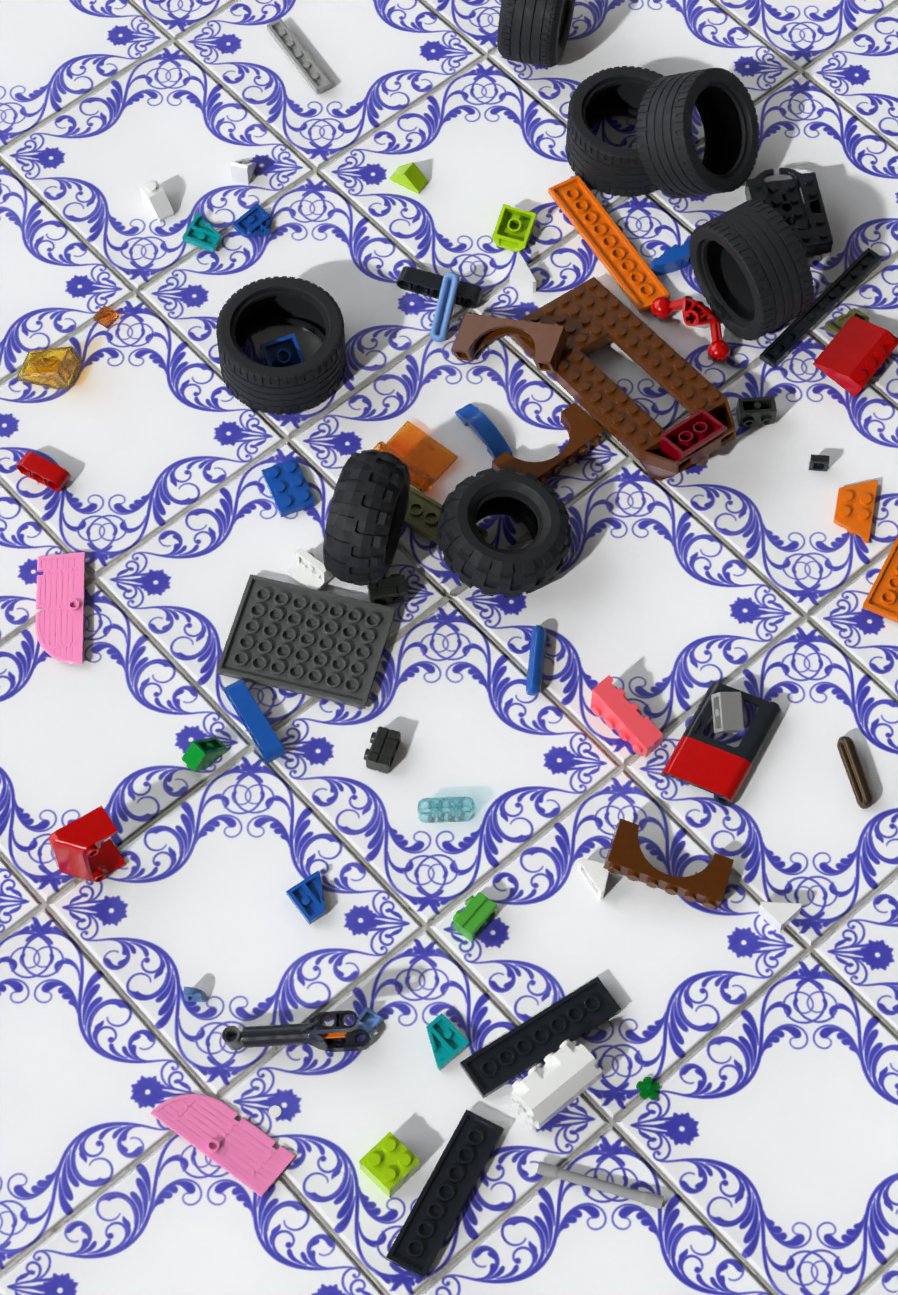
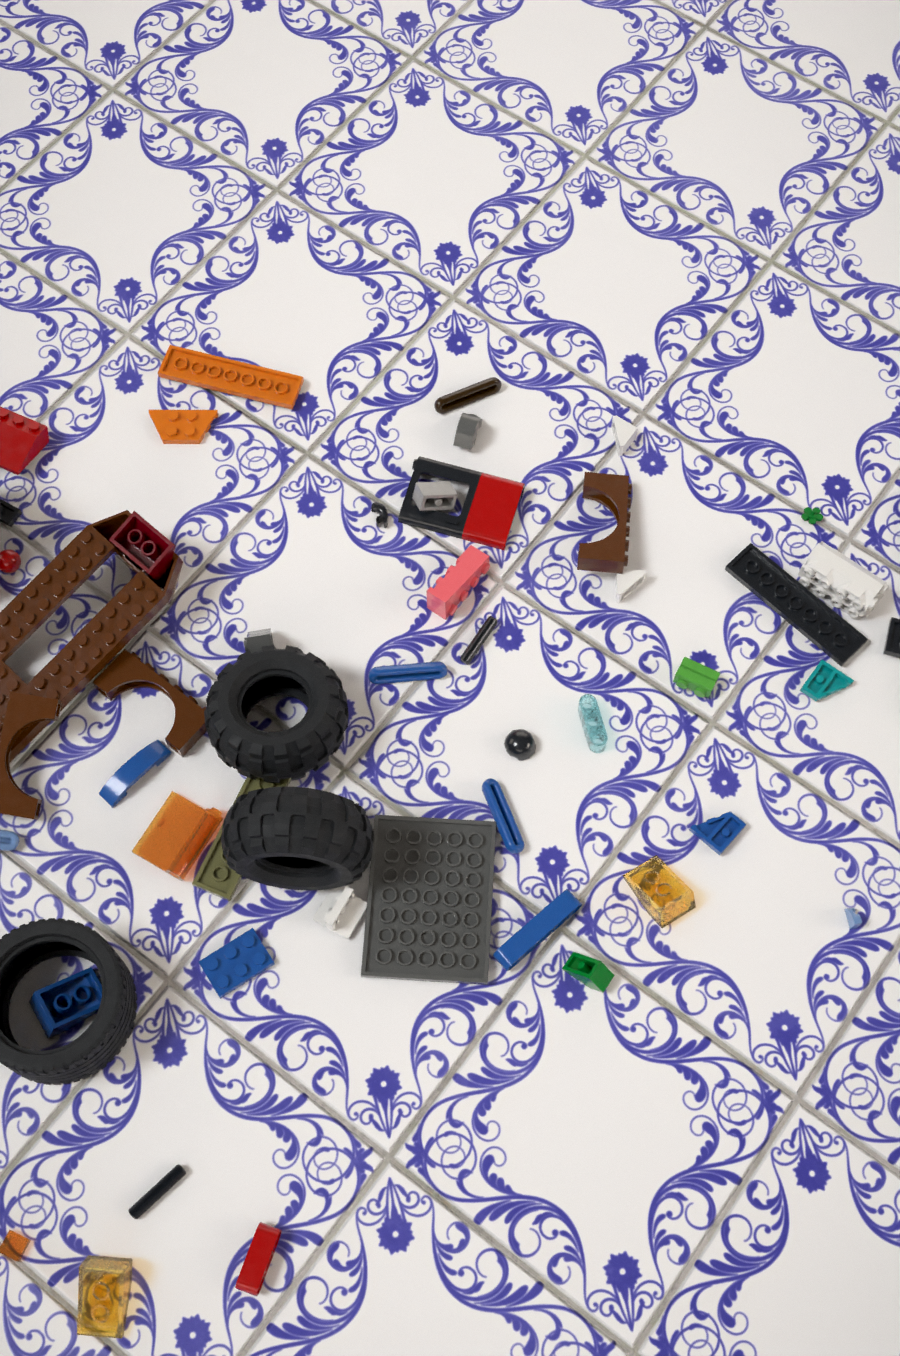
camera: 100 degrees left, 5 degrees up
bright pink door [35,552,85,664] -> none
red windscreen [49,806,126,882] -> none
black piece [222,1010,372,1052] -> none
medium blue tile [358,1006,383,1036] -> none
pearl dark grey brick [364,726,401,774] -> none
pearl dark grey brick [736,396,777,427] -> none
black tile [809,454,829,471] -> none
none -> black axle [128,1164,186,1219]
none -> dark grey brick [244,628,274,653]
none -> black arm [371,502,388,528]
none -> dark grey brick [453,413,483,450]
none -> black axle [460,616,497,665]
none -> blue piece [482,778,525,854]
none -> black hair [504,729,536,761]
none -> clear yellow slope [623,855,696,928]

